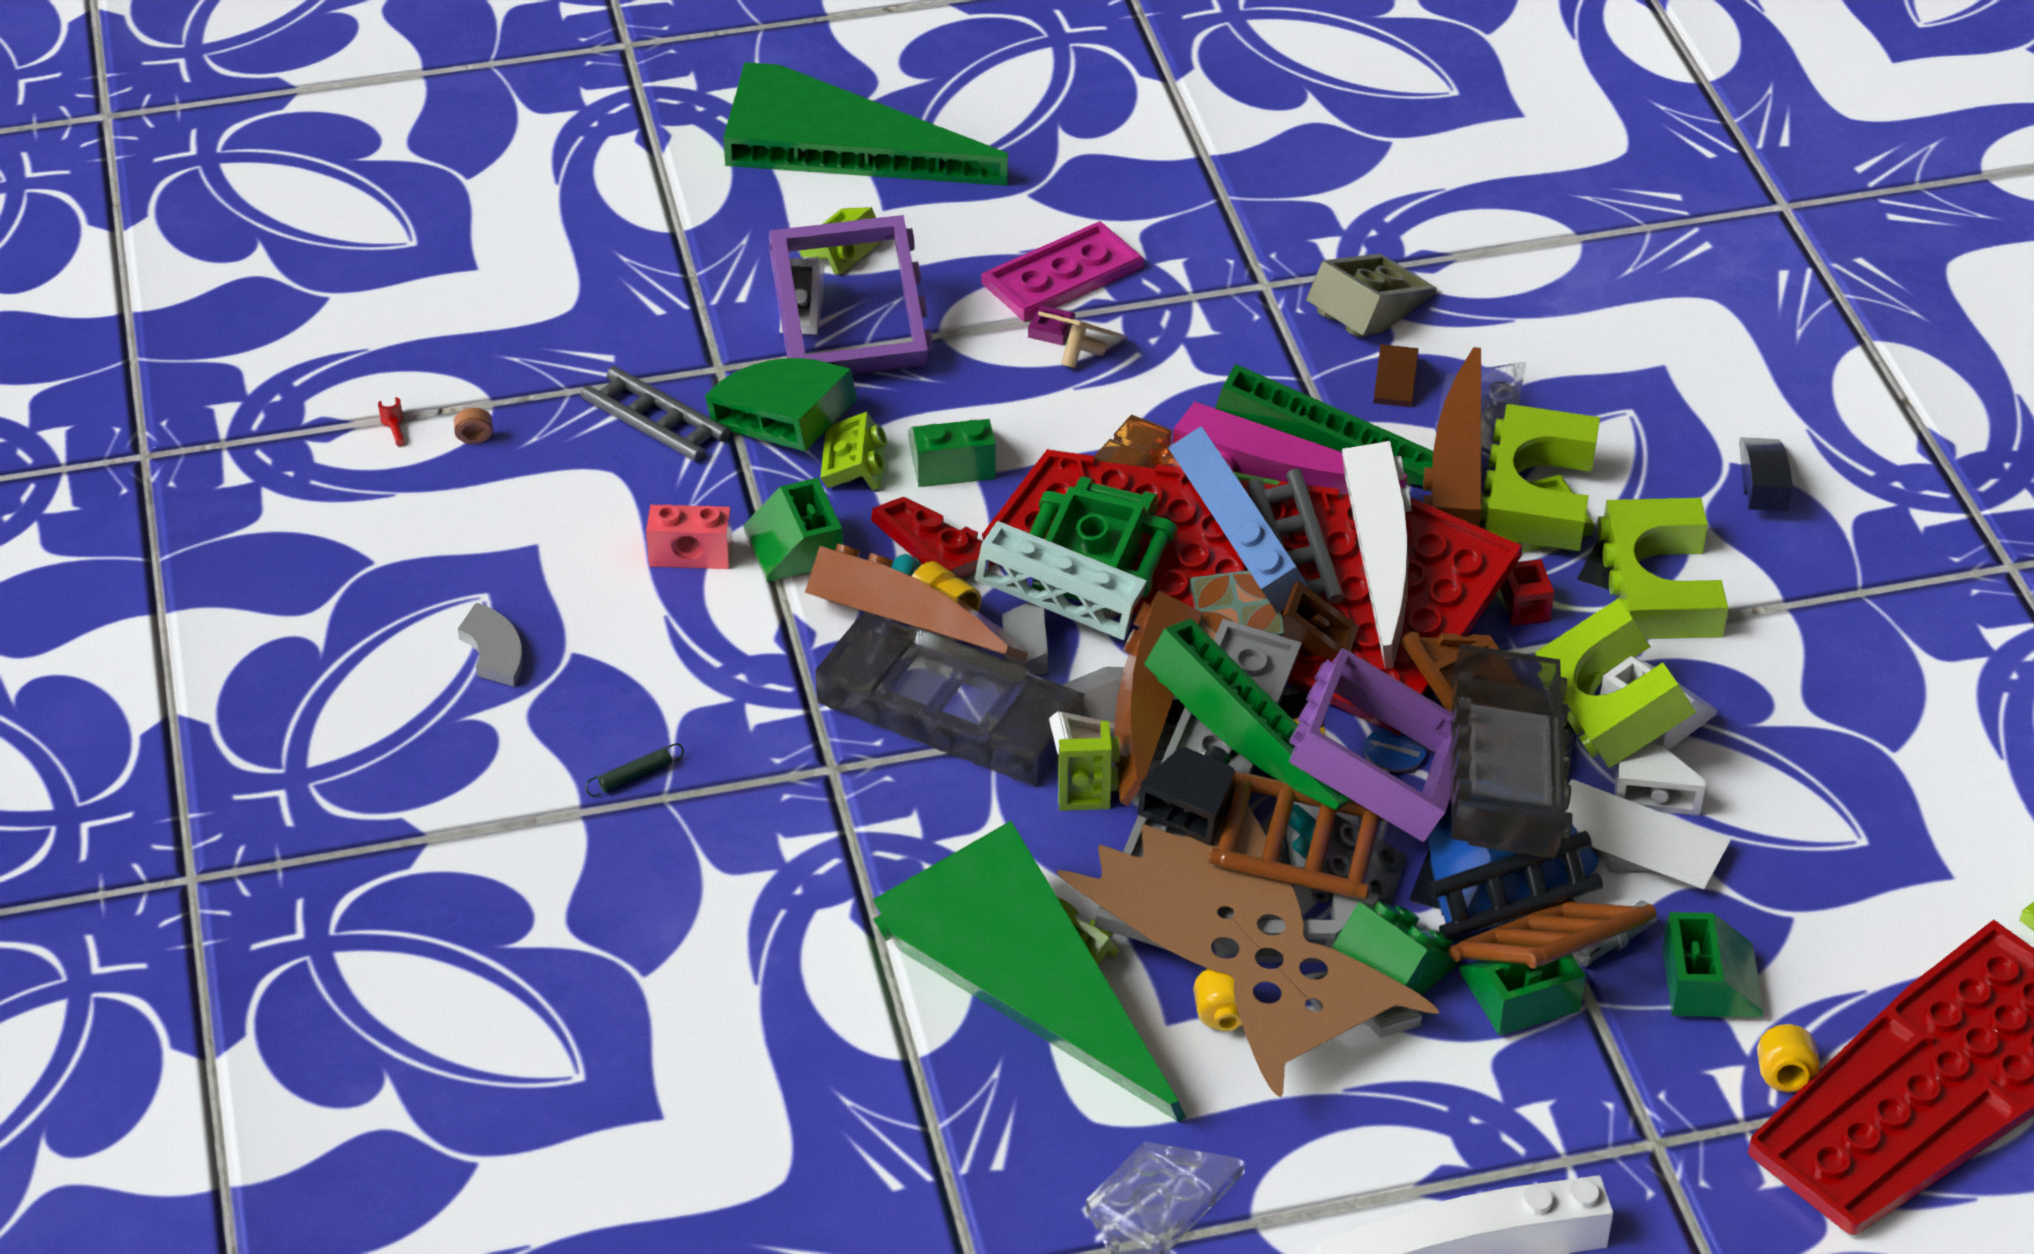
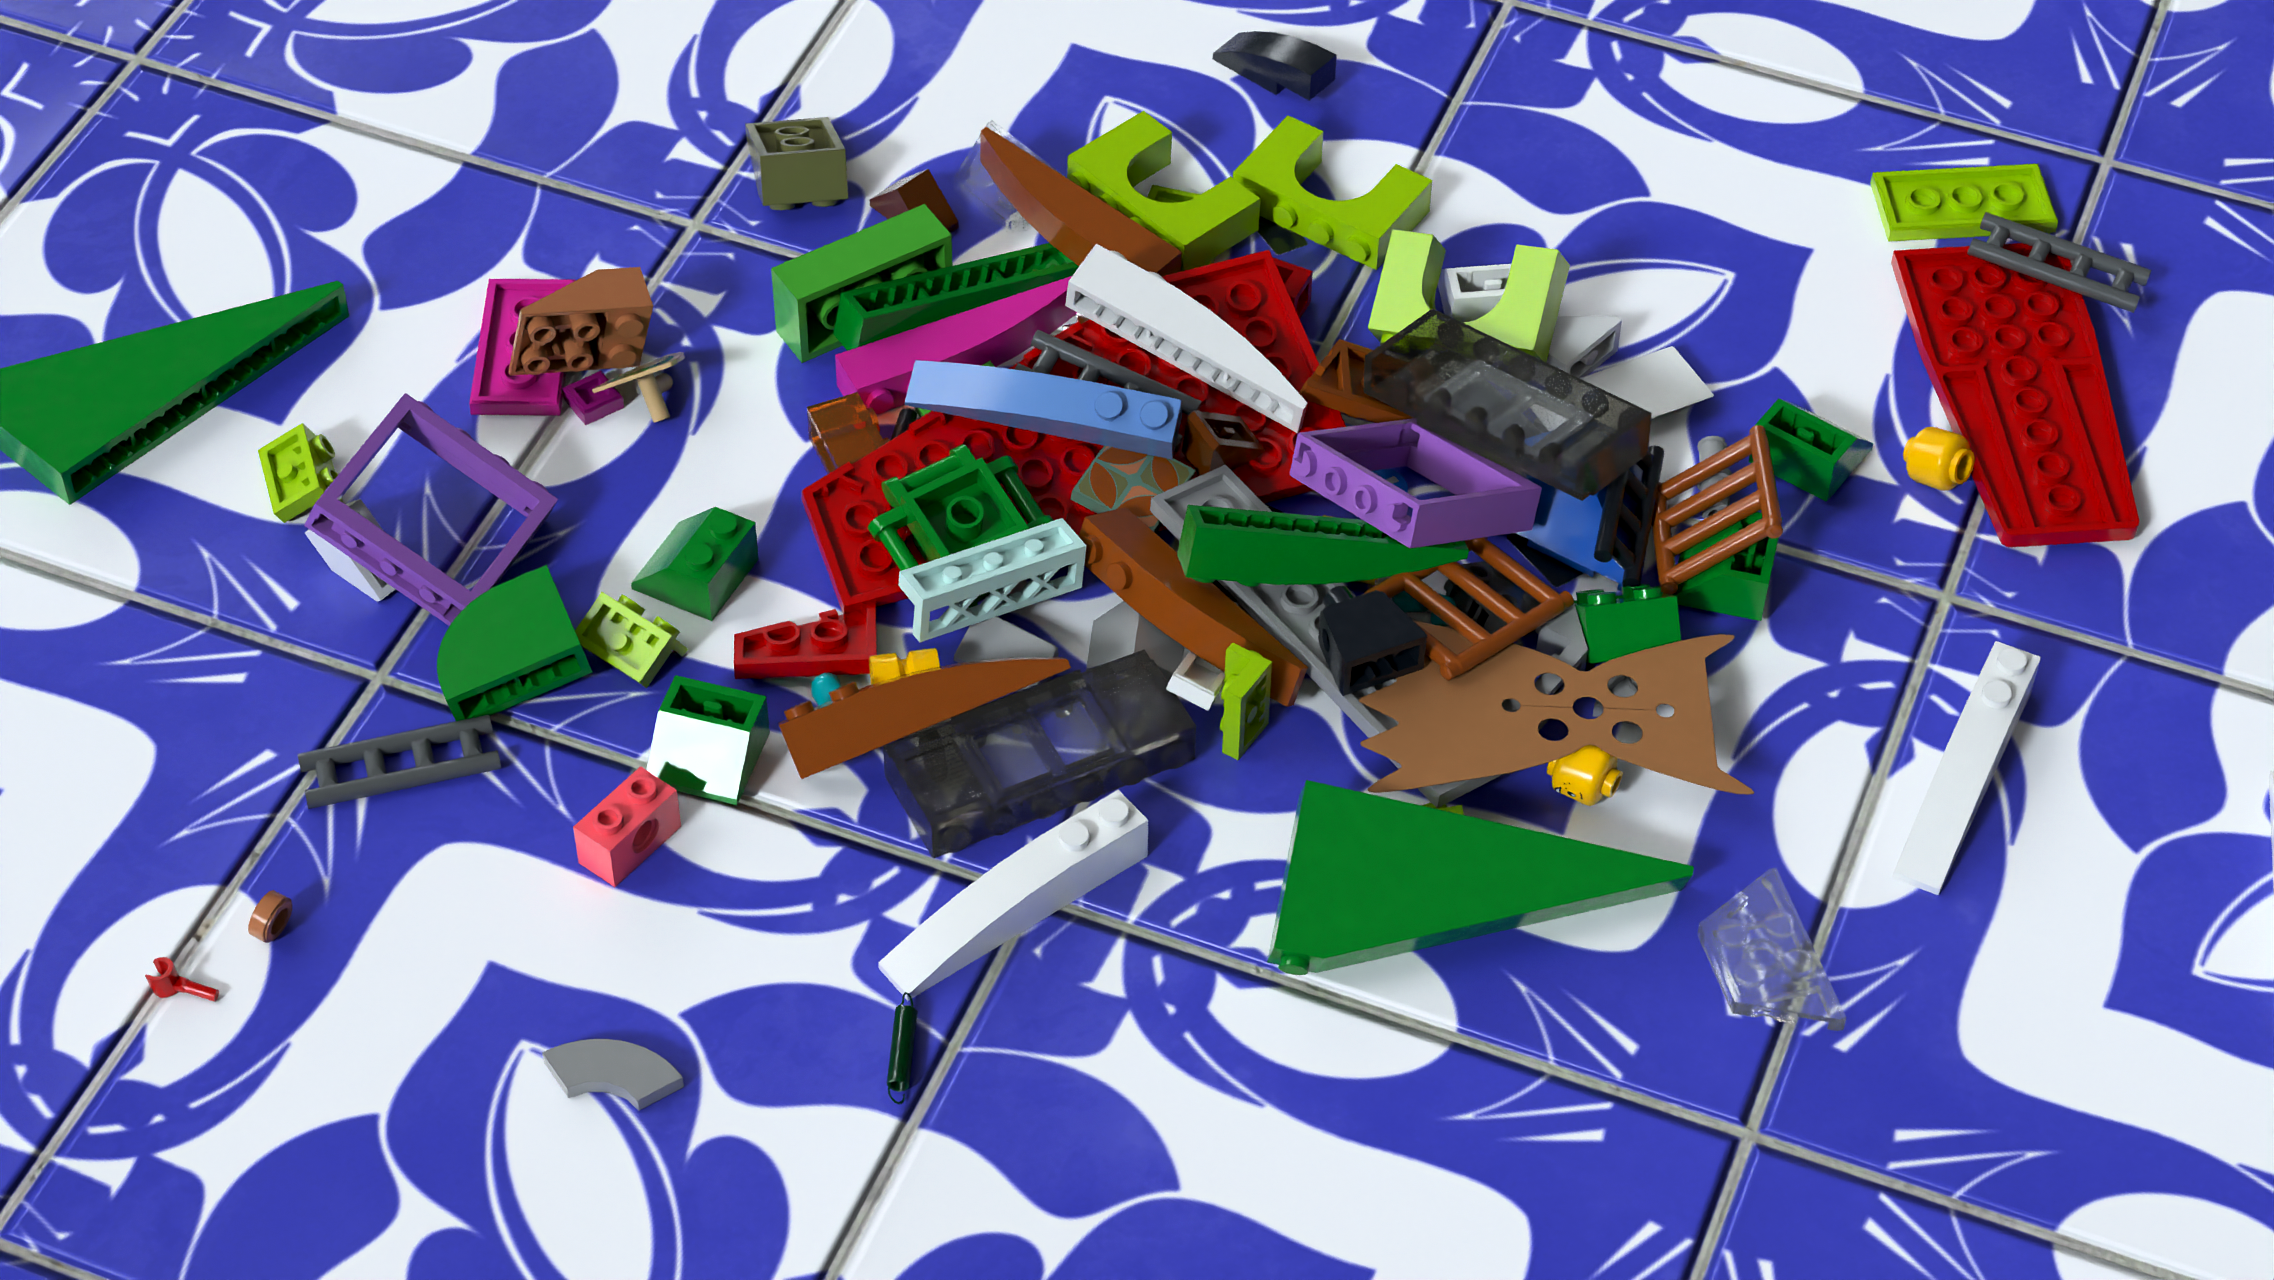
camera: 55 degrees left, 5 degrees up
none -> nougat slope [509,267,653,376]
none -> bright green brick [771,204,953,363]
none -> white slope [878,790,1148,1001]

